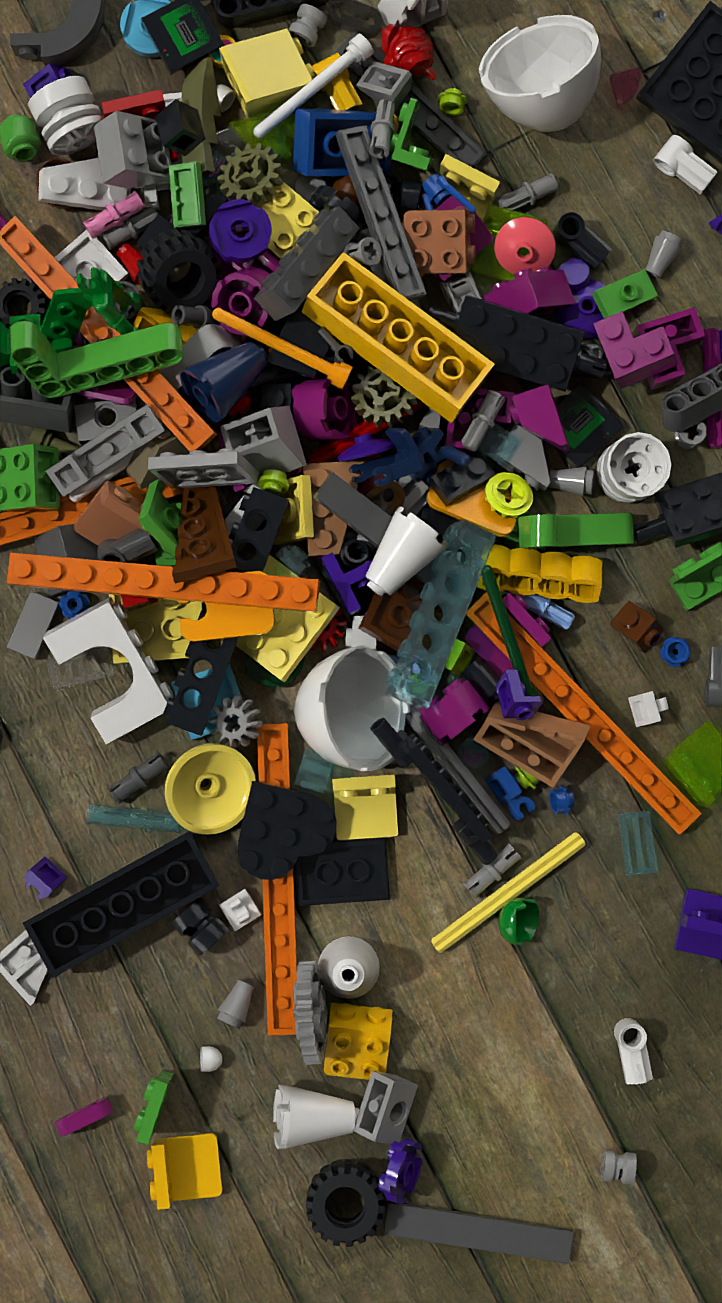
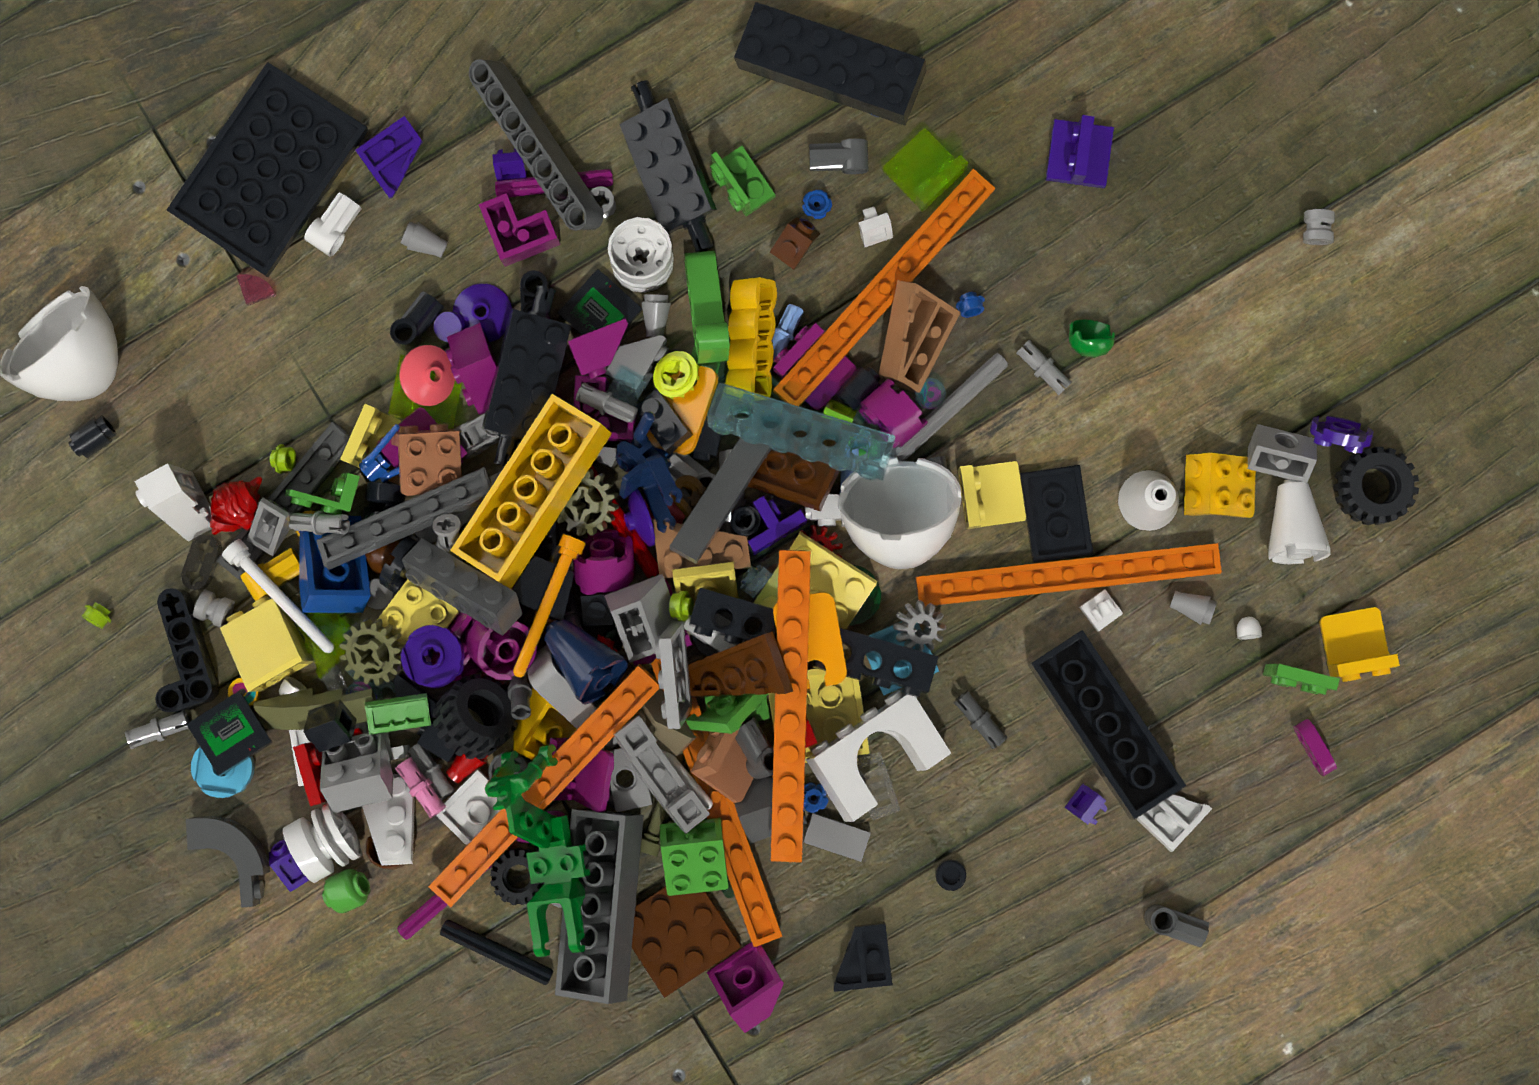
camera: 90 degrees left, 0 degrees up
bright green beam [10,321,184,398] -> none
clear light blue pin [87,804,181,833] -> none
light yellow dish [165,743,256,835] -> none
black wheel [171,897,229,956] -> none
black plate [238,781,337,880] -> none
light grey gear [293,961,328,1065] -> none
clear light blue brick [294,749,334,794] -> none
dark grey hand [318,326,353,364] -> none
white cone [365,507,449,597] -> none
black plate [370,717,498,865] -> none
dark grey tile [384,1201,574,1264] -> none
light yellow axle [431,832,586,953] -> none
white piece [479,15,601,132] -> none
dark green piece [480,565,544,703] -> none
blue plate [484,766,535,821] -> none
dark purple bracket [496,670,542,720] -> none
light grey axle [498,173,559,213] -> none
lime plate [514,766,541,789] -> none
bright green plate [592,269,658,319] -> none
magenta brick [594,311,678,389] -> none
white piece [614,1018,653,1085] -> none
clear light blue tile [618,811,658,876] -> none

